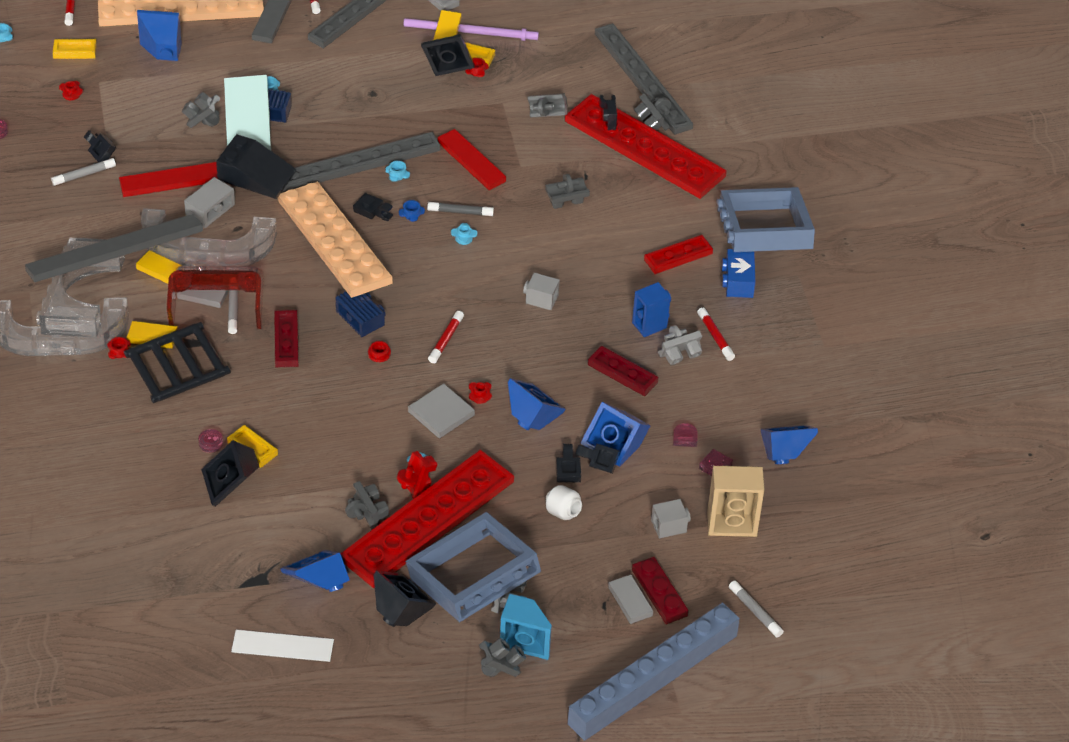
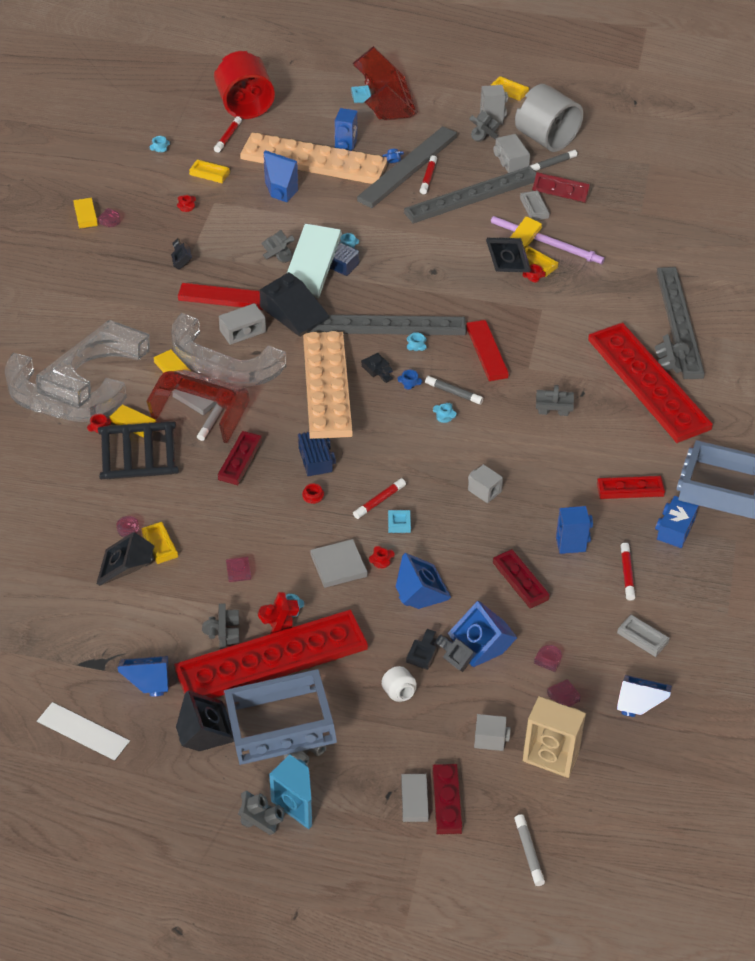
camera: 25 degrees right, 0 degrees up
dark grey tile [25,214,203,282] -> none
light grey bar [51,158,116,186] -> none
dark grey hips [528,93,568,118] -> none
sand blue brick [568,602,740,741] -> none
black plate [599,95,617,130] -> none
light grey hips [658,325,702,365] -> none
none -> clear pink plate [226,557,251,582]
none -> medium azure plate [388,510,411,533]
none -> light grey tile [617,615,670,657]

